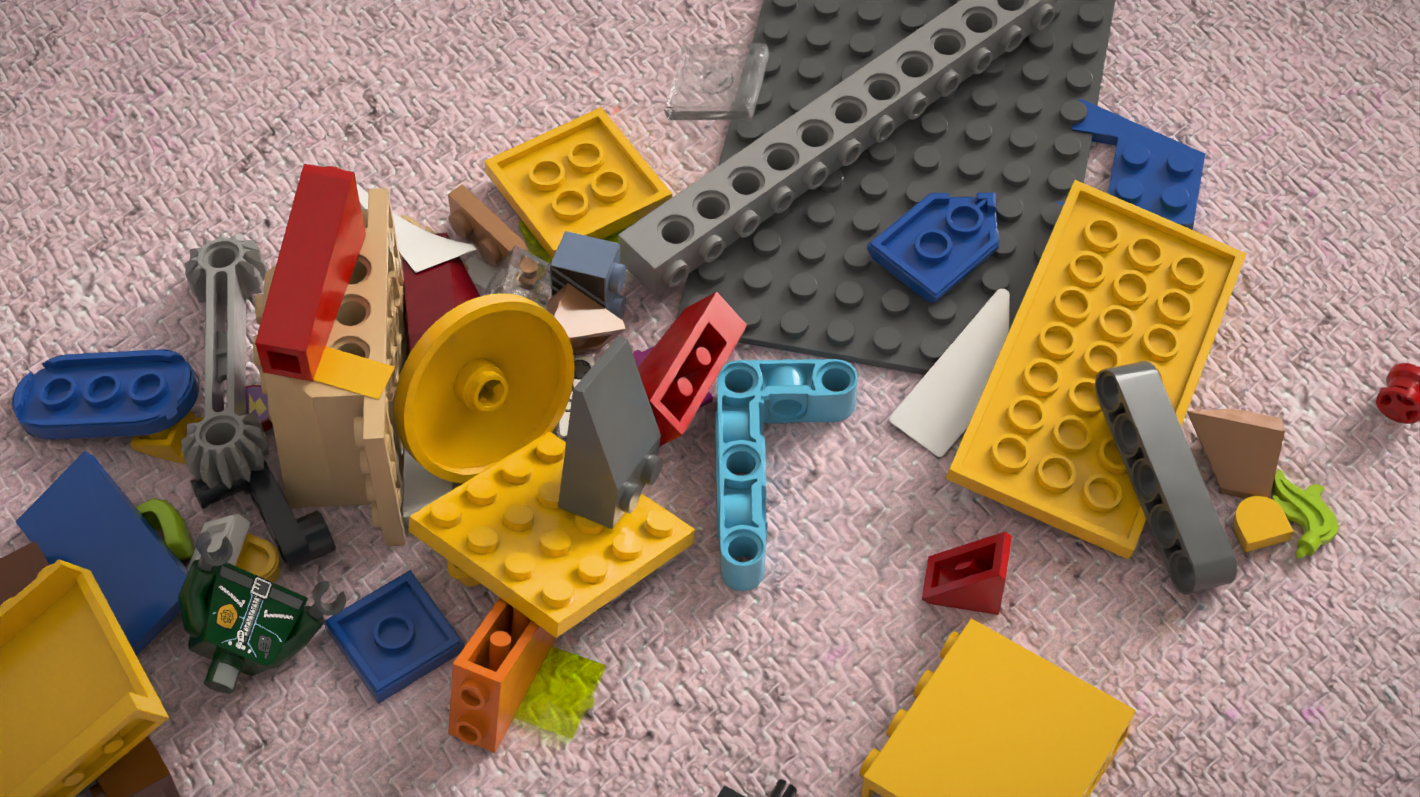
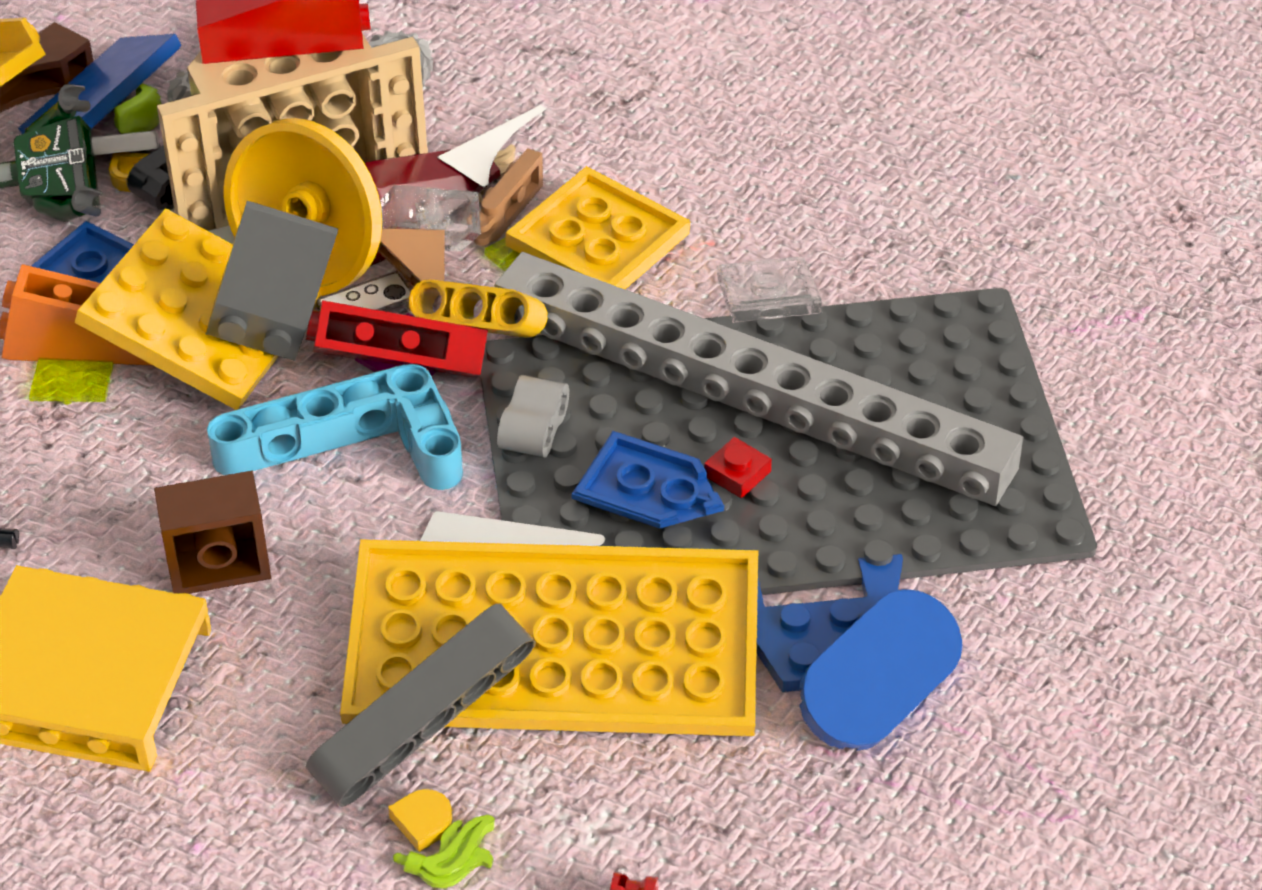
camera: 70 degrees right, 10 degrees down
yellow sticker [313,347,395,400] -> none
sand blue brick [550,231,626,319] -> none
red slope [922,532,1012,615] -> none
medium nougat slope [1187,408,1285,499] -> none
none -> reddish brown brick [154,470,272,594]
none -> yellow beam [409,279,547,338]
none -> light grey axle [497,375,569,458]
none -> red plate [704,436,772,498]
none -> tile [799,589,962,751]

